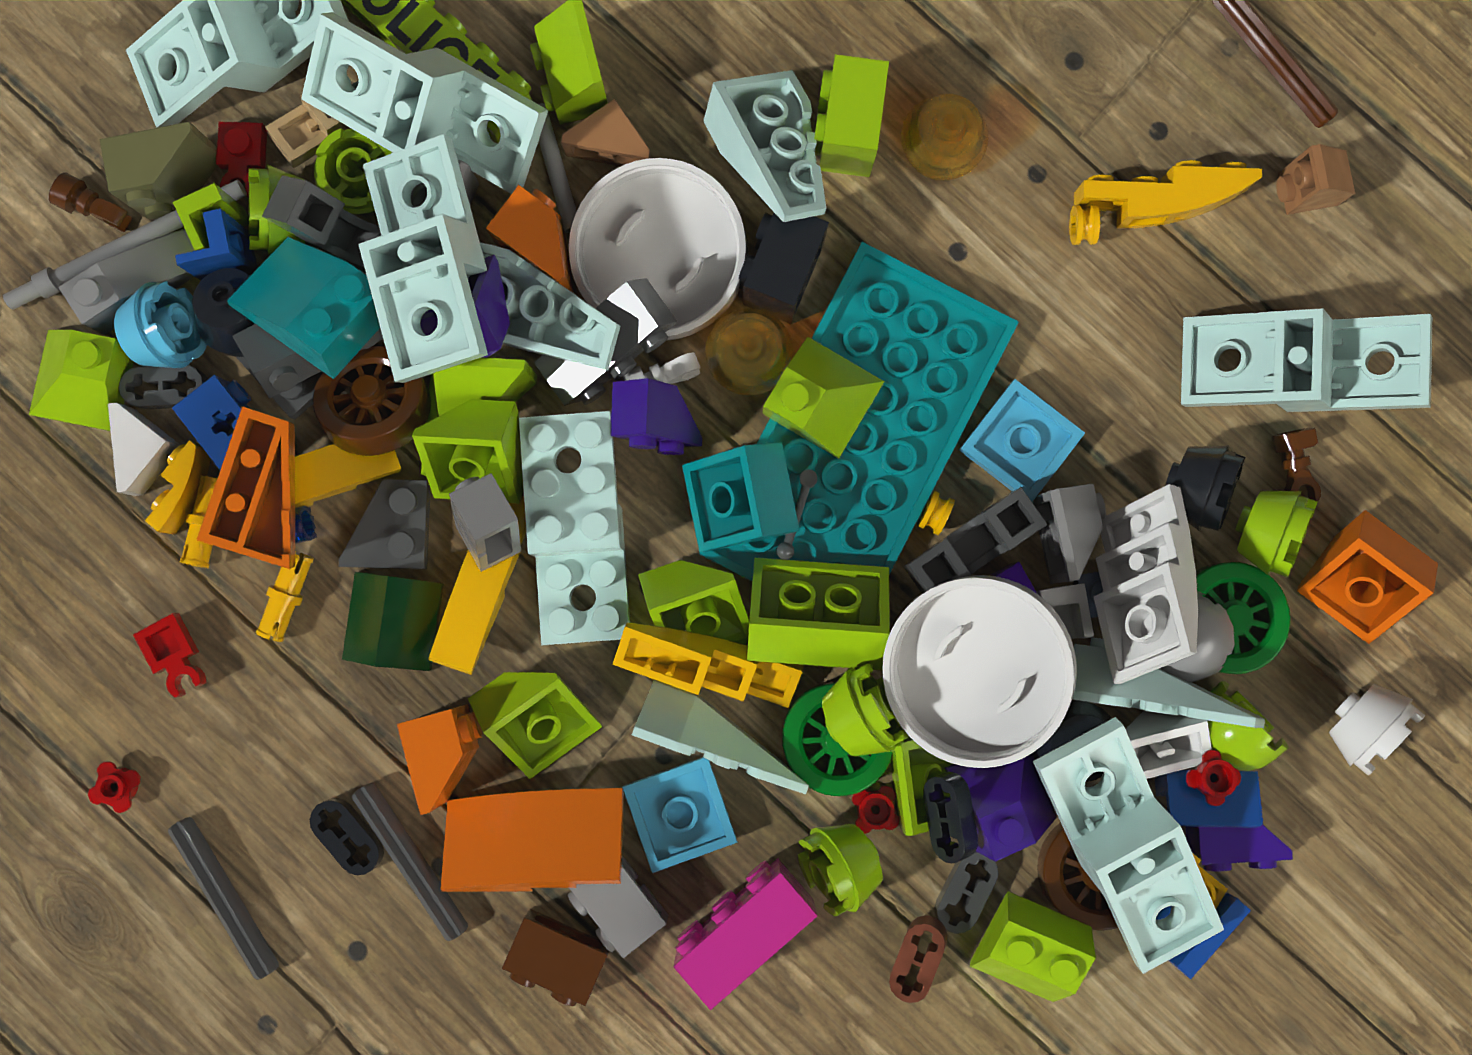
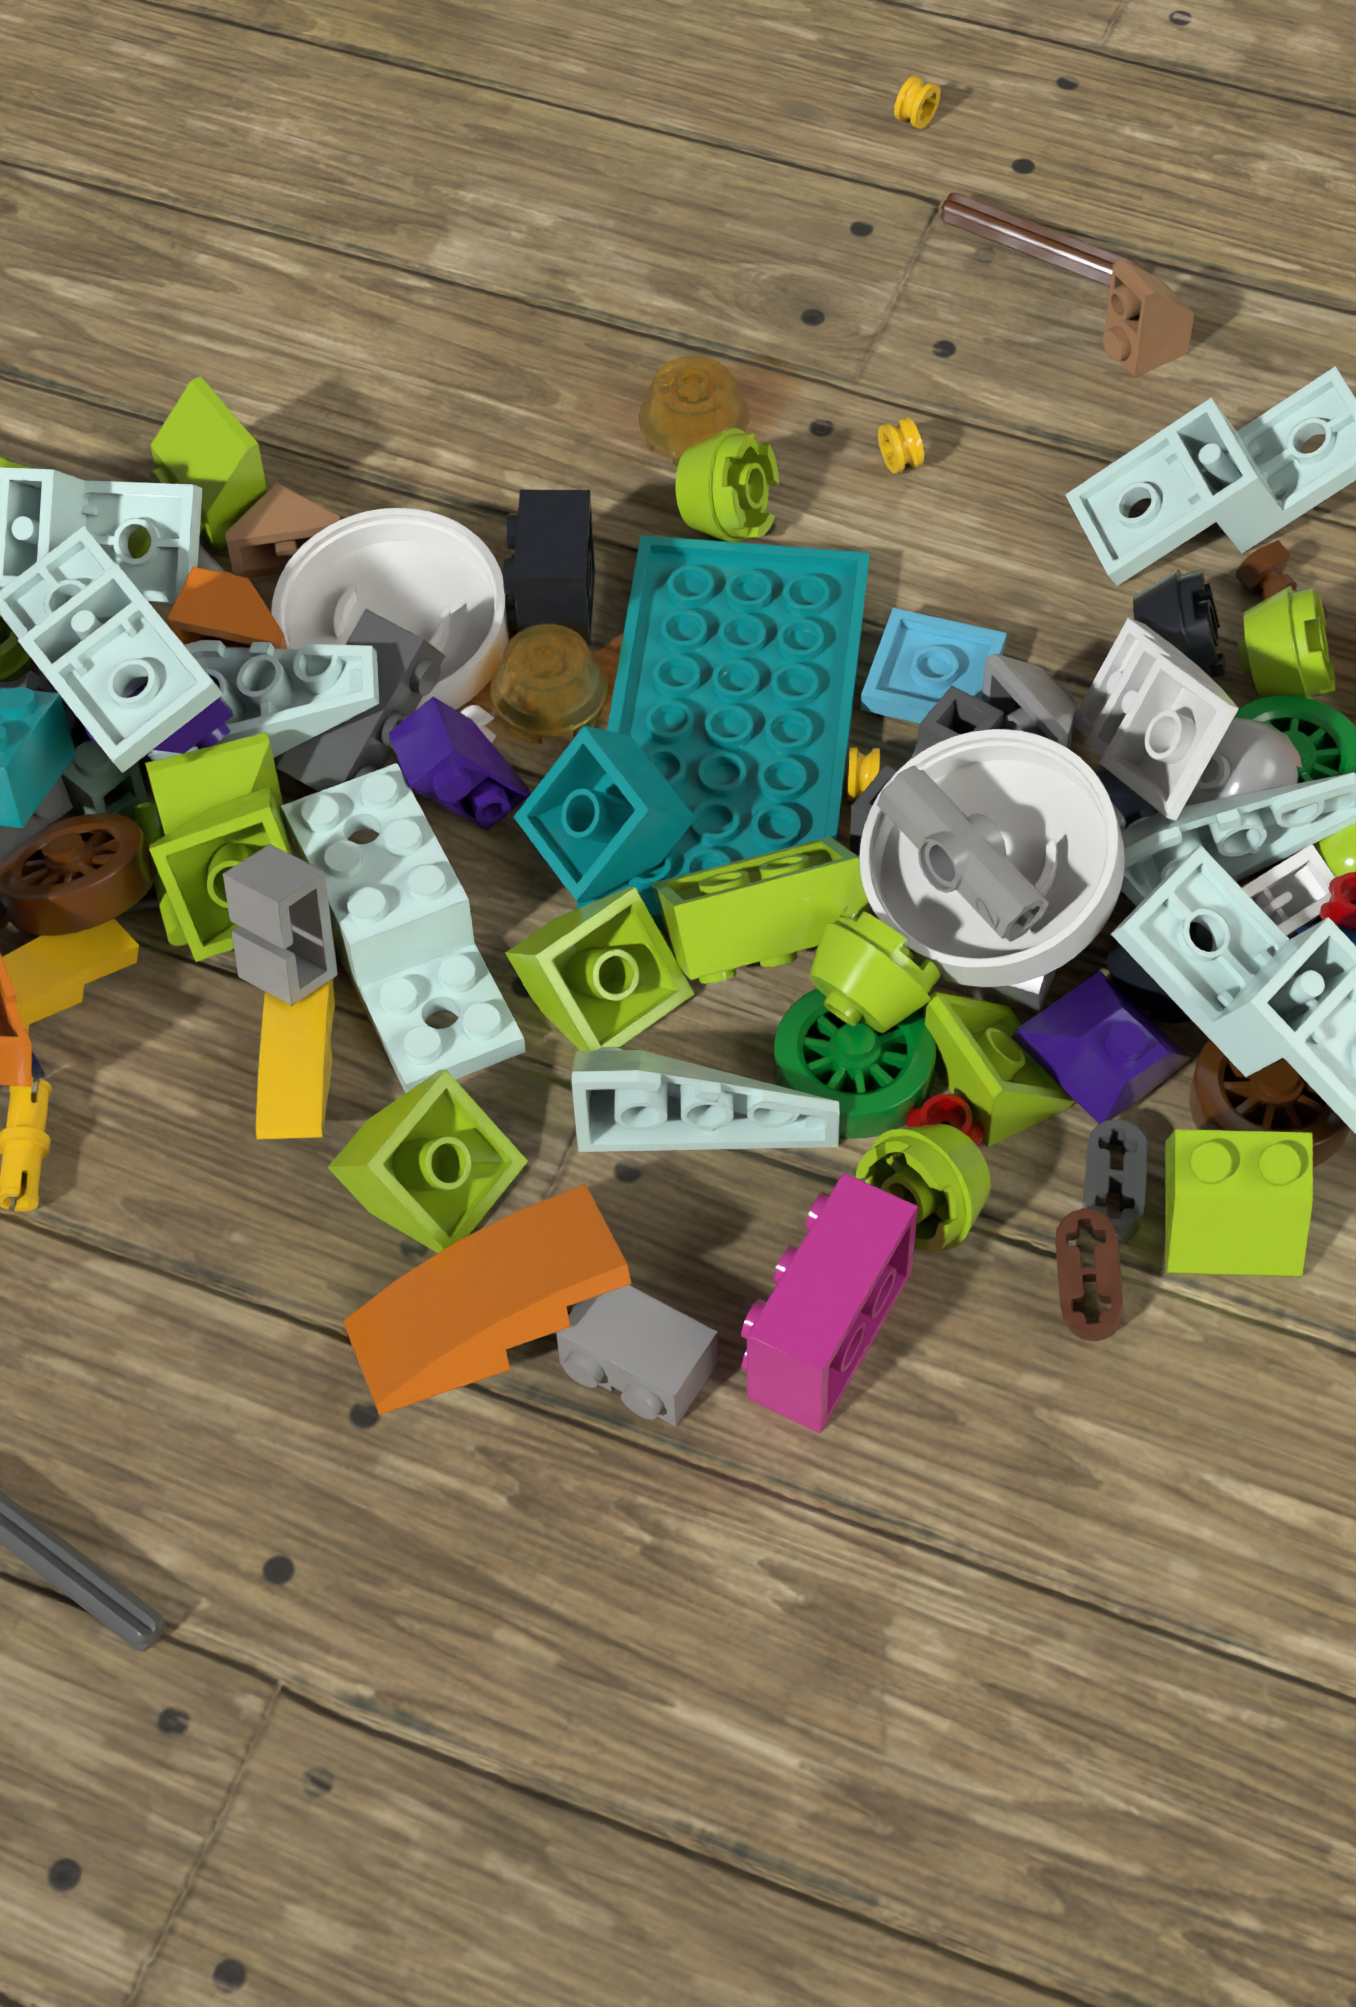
camera: 20 degrees left, 30 degrees down
black beam [309,798,384,875] -> none
dark grey wing [338,479,430,569] -> none
dark green slope [342,572,444,671] -> none
dark grey axle [352,783,468,941] -> none
orange slope [397,704,482,815] -> none
reddish brown brick [502,909,609,1006] -> none
yellow slope [612,622,804,708] -> none
medium azure plate [622,757,737,873] -> none
light aqua wedge [704,70,827,222] -> none
lime slope [762,337,885,459] -> none
dark grey hinge [777,470,817,560] -> none
lime brick [814,54,889,177] -> none
black beam [923,772,978,864] -> none
yellow slope [1074,160,1262,228] -> none
none -> lime cone [675,428,779,543]
none -> light grey piece [877,765,1049,942]

